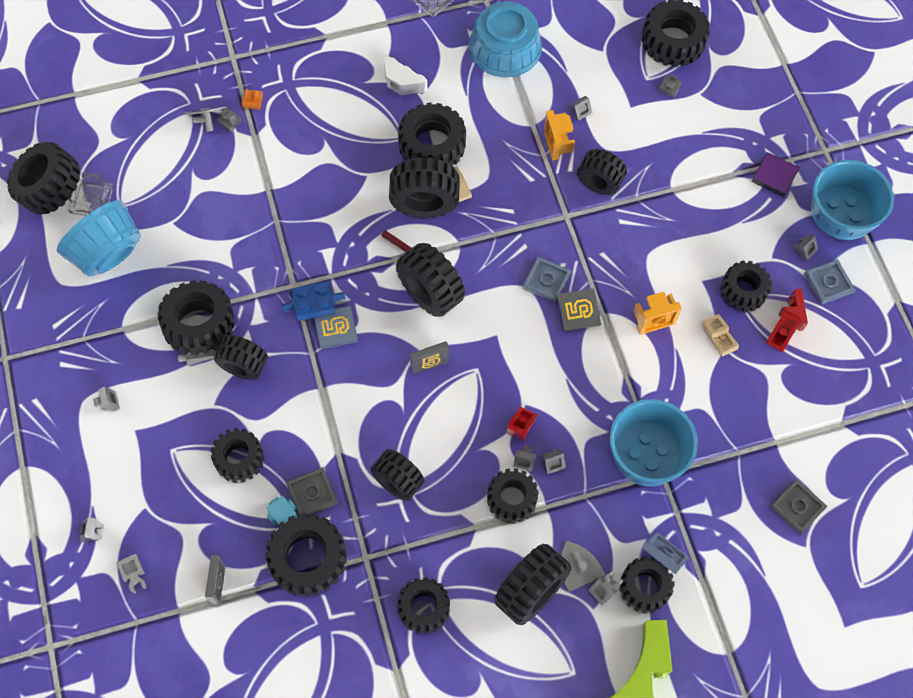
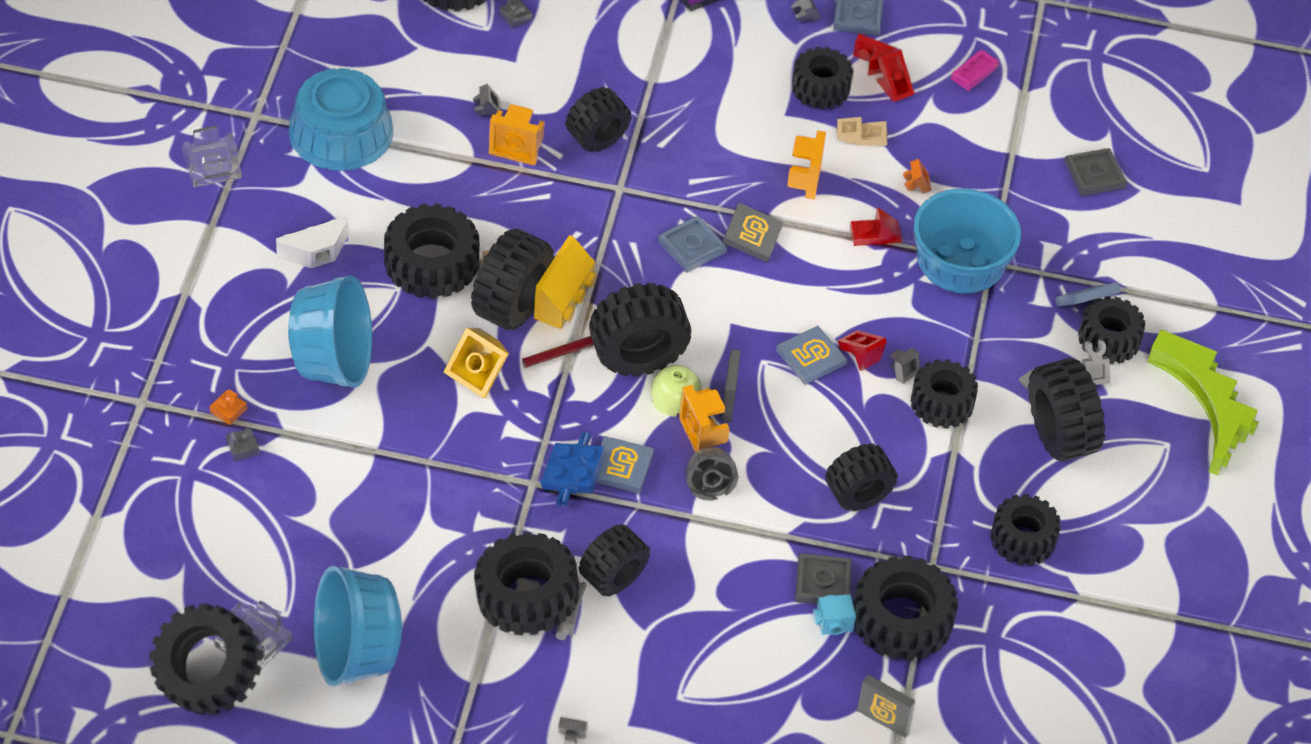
camera: 65 degrees left, 15 degrees down
light grey shield [184,106,227,132] -> none
black tyre [211,428,264,483] -> none
flat silver tile [542,448,566,474] -> none
none -> dark azure piece [288,275,372,388]
none -> yellow slope [444,328,509,398]
none -> yellow slope [534,235,597,329]
none -> yellowish green cylinder [651,365,702,417]
none -> light orange panel [679,385,730,452]
none -> dark grey cylinder [685,447,739,501]
none -> sand blue tile [776,326,847,385]
none -> red slope [850,208,902,246]
none -> orange tile [903,159,932,194]
none -> dark pink plate [951,50,999,91]

